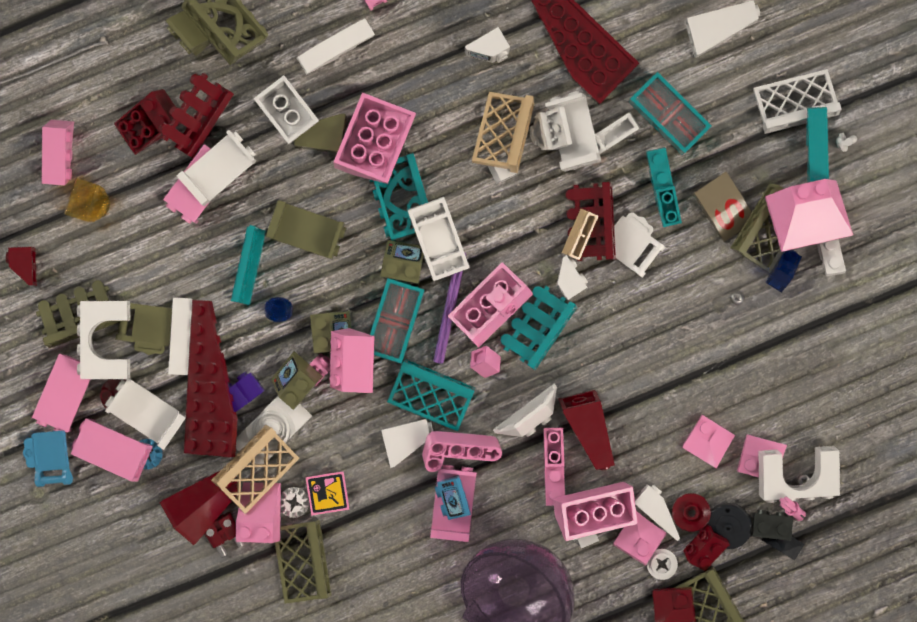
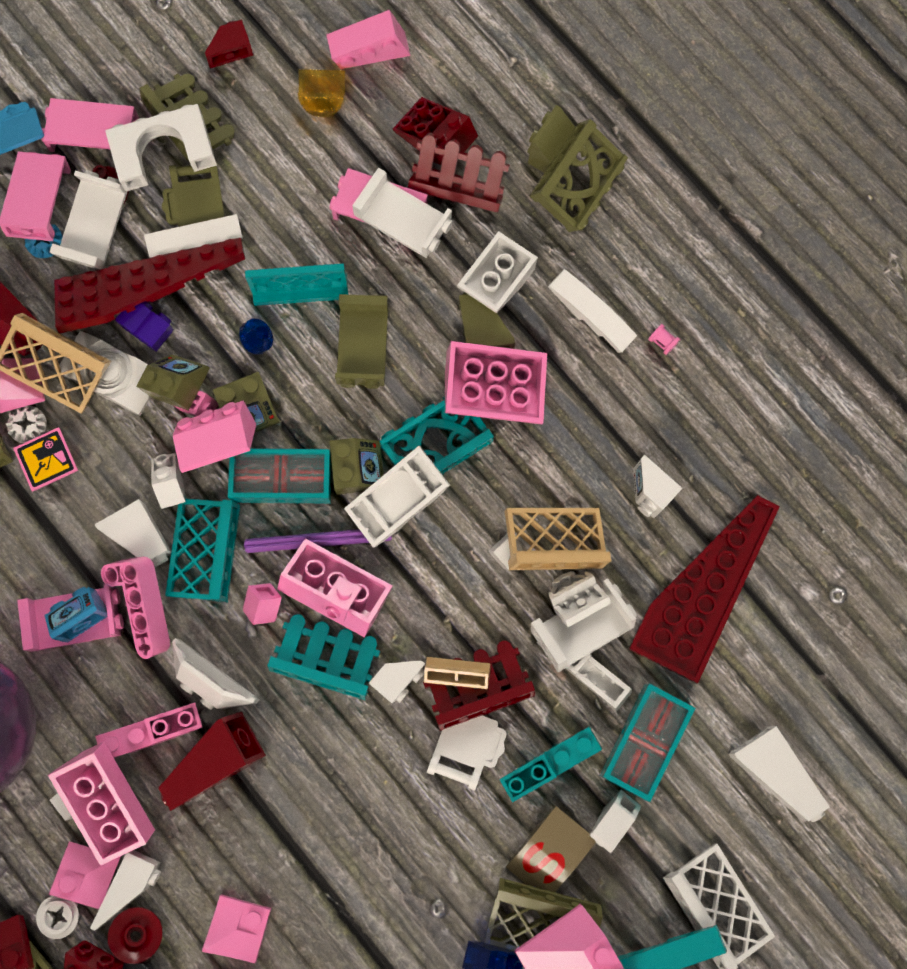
camera: 70 degrees right, 10 degrees down
none -> white slope [151,453,186,509]
none -> white slope [590,790,641,853]

